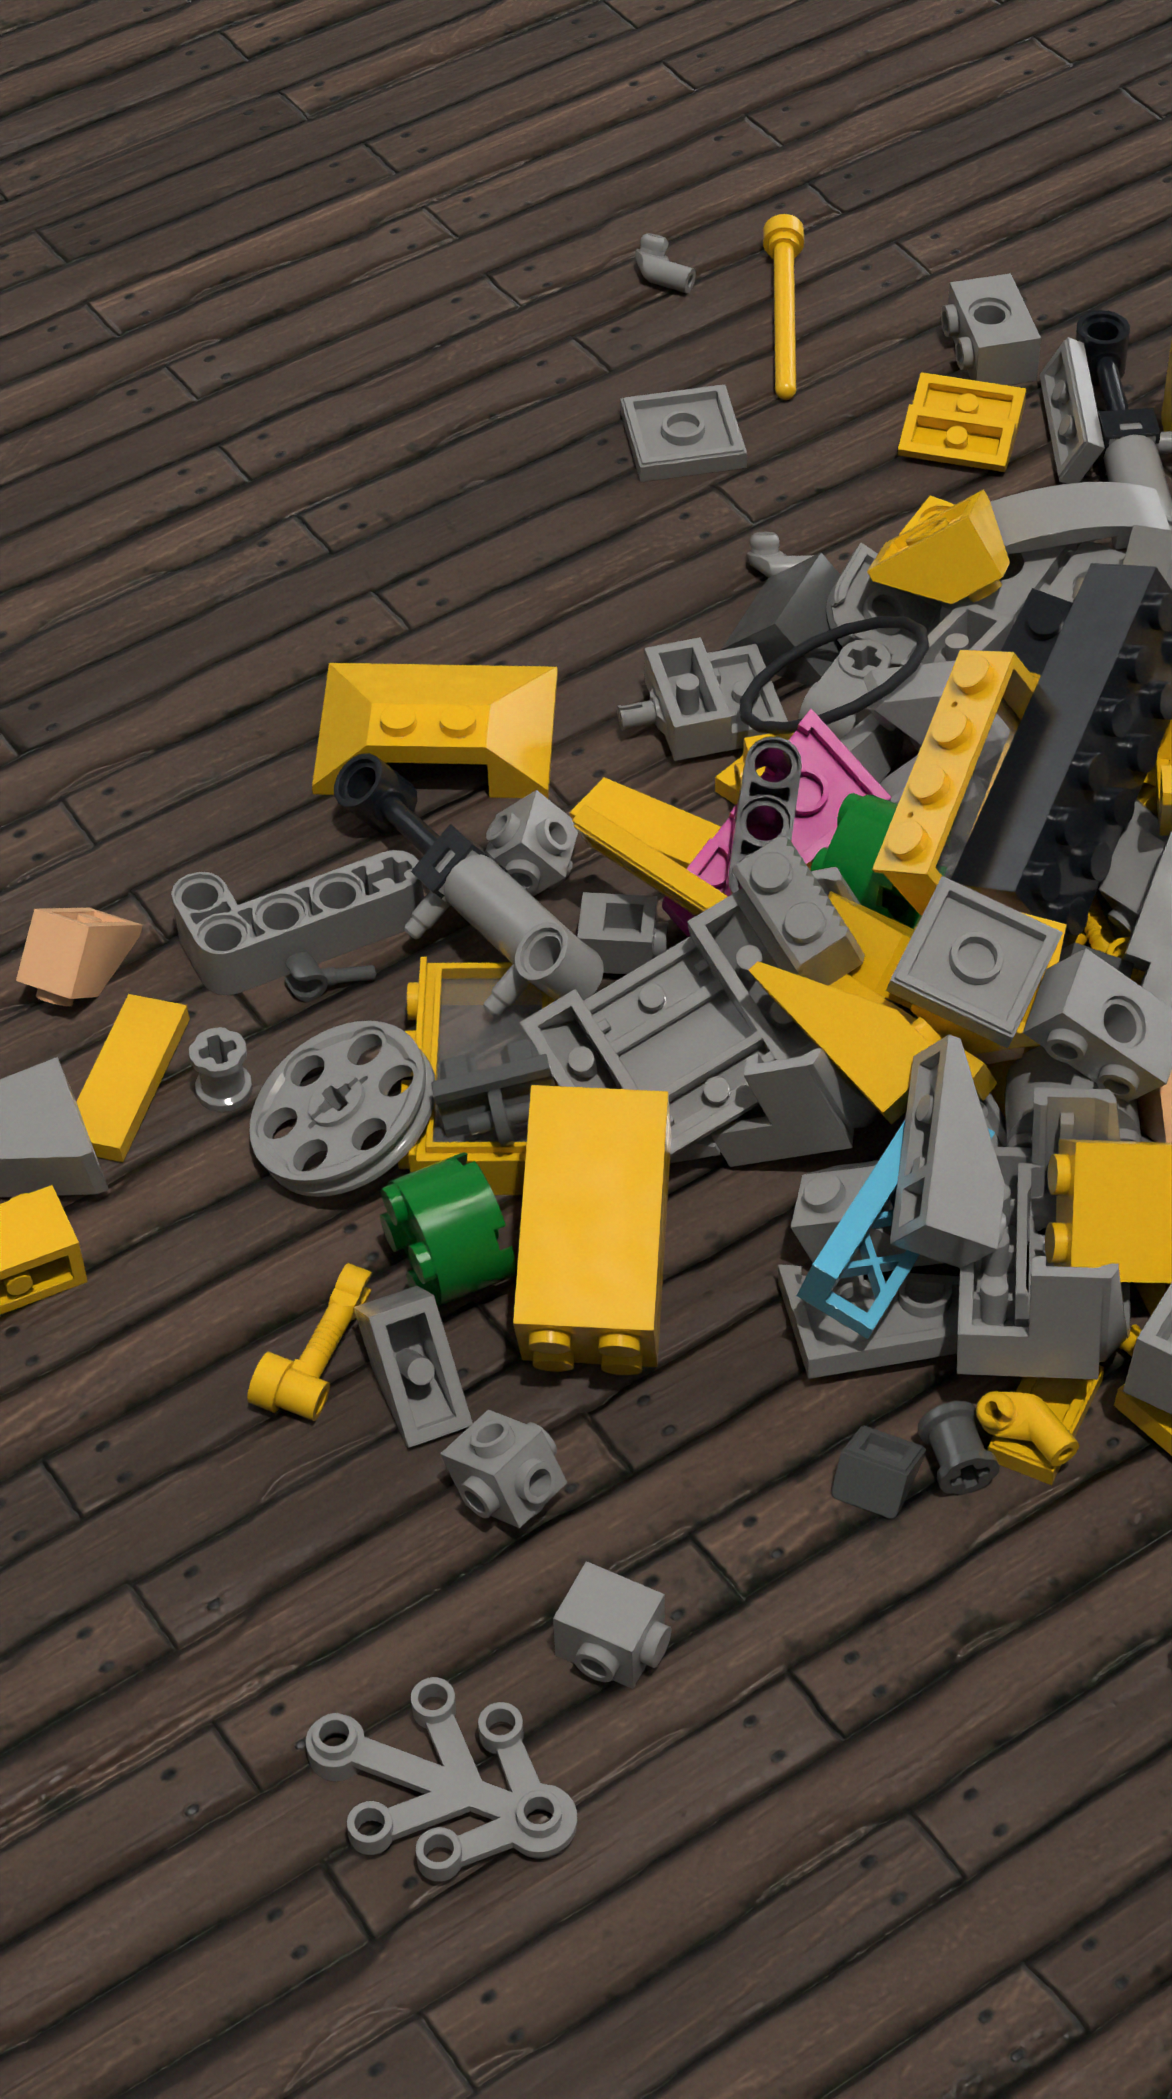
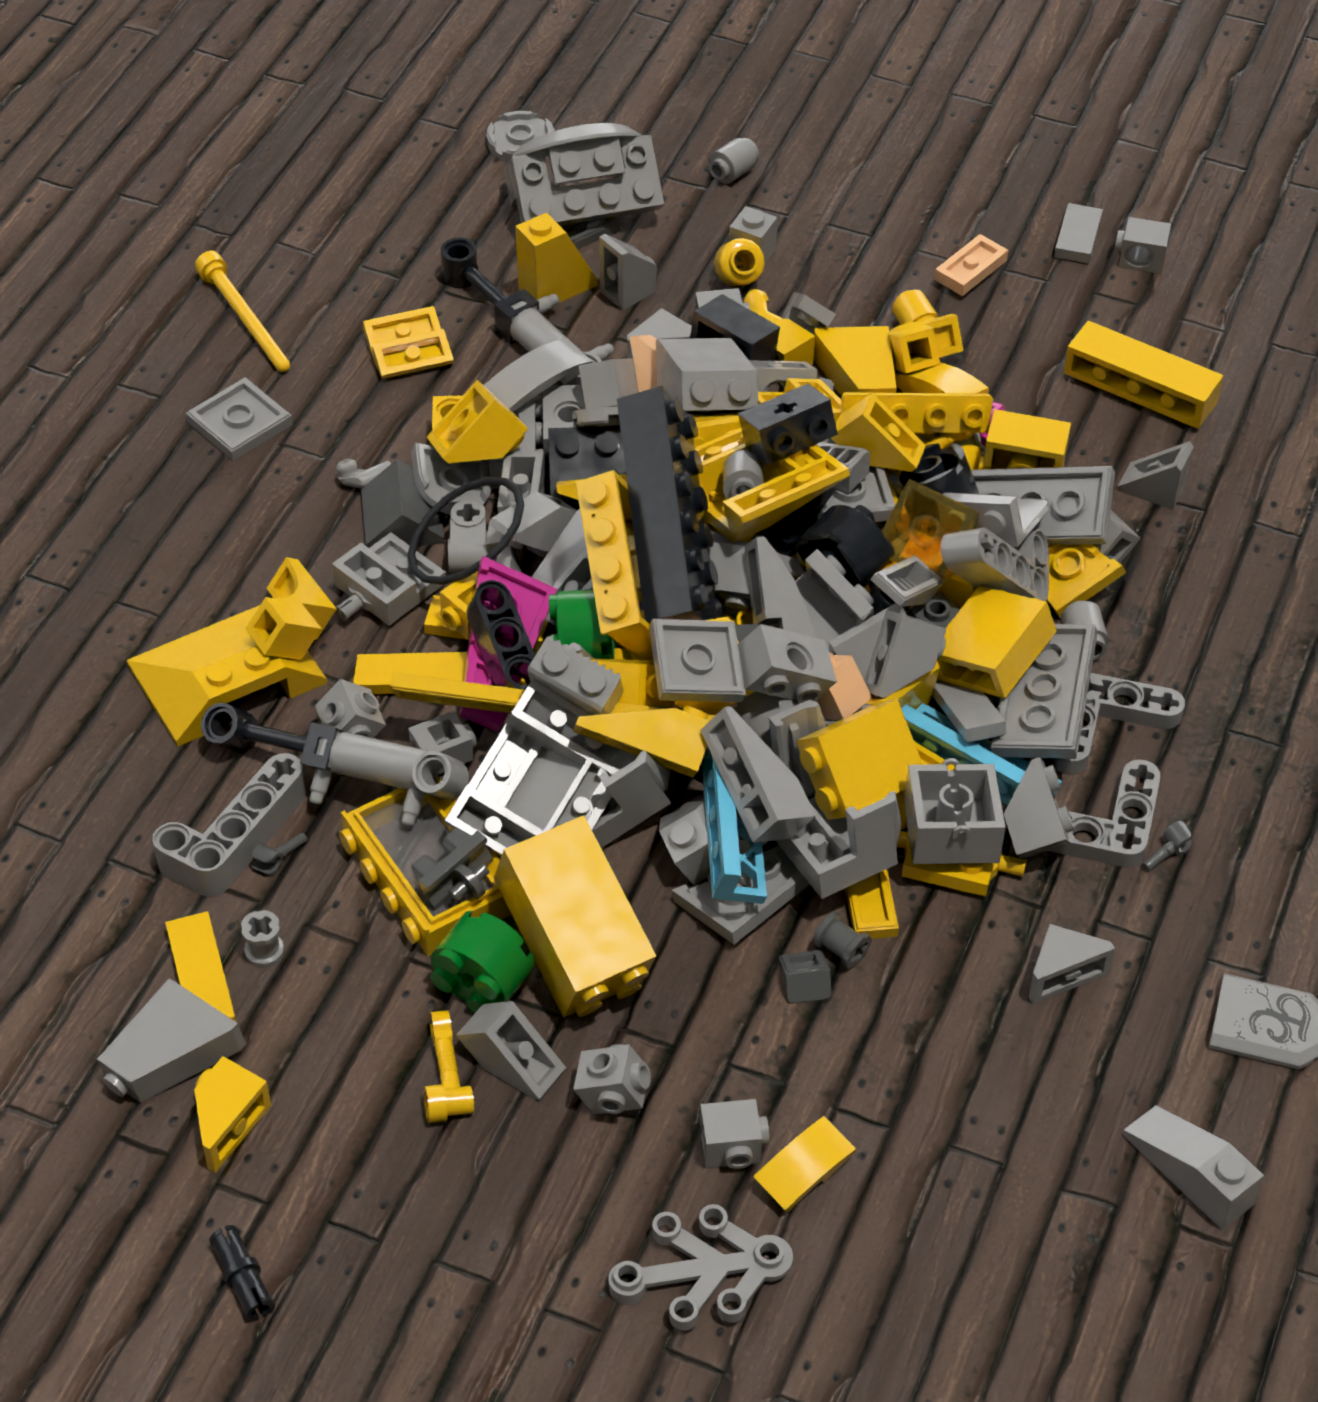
camera: 35 degrees left, 0 degrees up
light nougat slope [16,908,143,1006] -> none
light grey wedge [249,1021,436,1197] -> none
light grey arm [635,233,696,294] -> none
light grey brick [941,273,1041,385] -> none
yellow arm [976,1391,1080,1467] -> none
light grey tile [1039,337,1105,484] -> none
none -> yellow arch [245,557,337,660]
none -> yellow slope [753,1116,857,1213]

